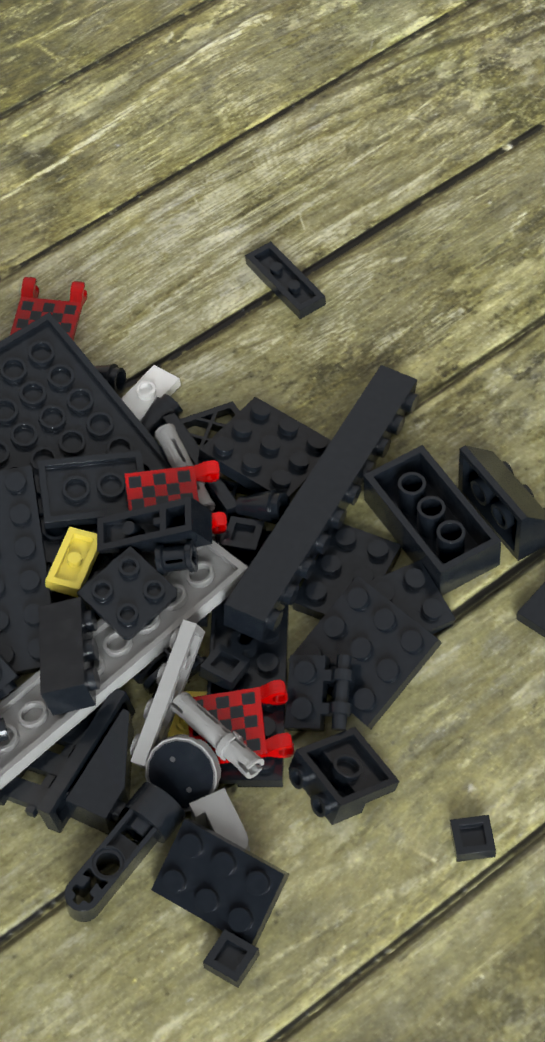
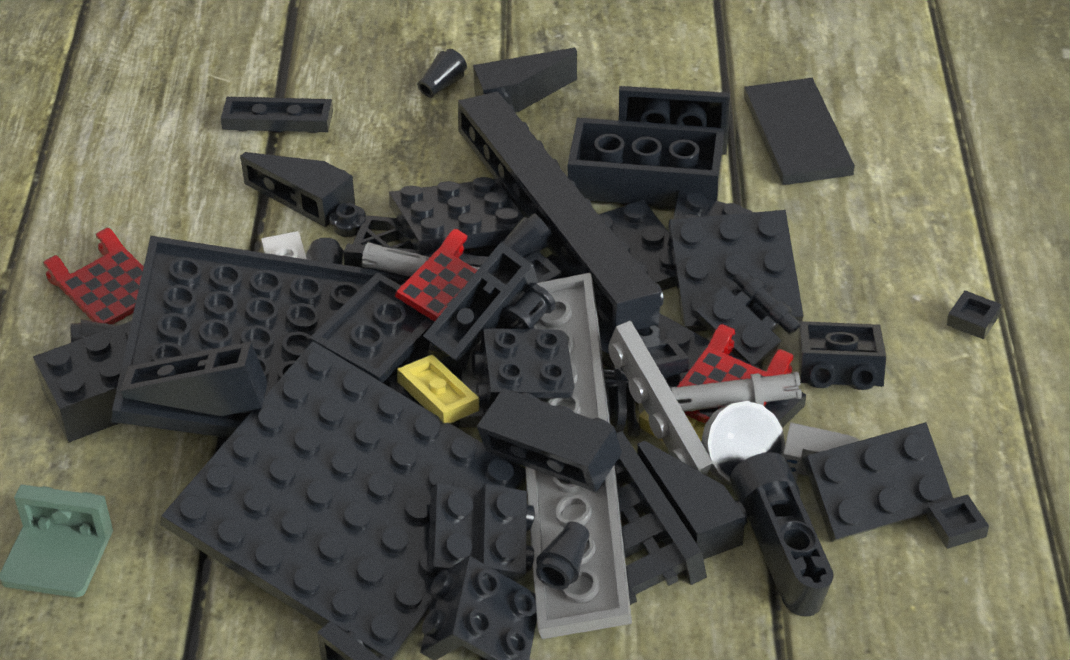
camera: 55 degrees left, 10 degrees down
none -> black slope [240,152,355,228]
none -> black plate [329,203,366,237]
none -> black cone [417,49,467,98]
none -> black slope [473,47,577,113]

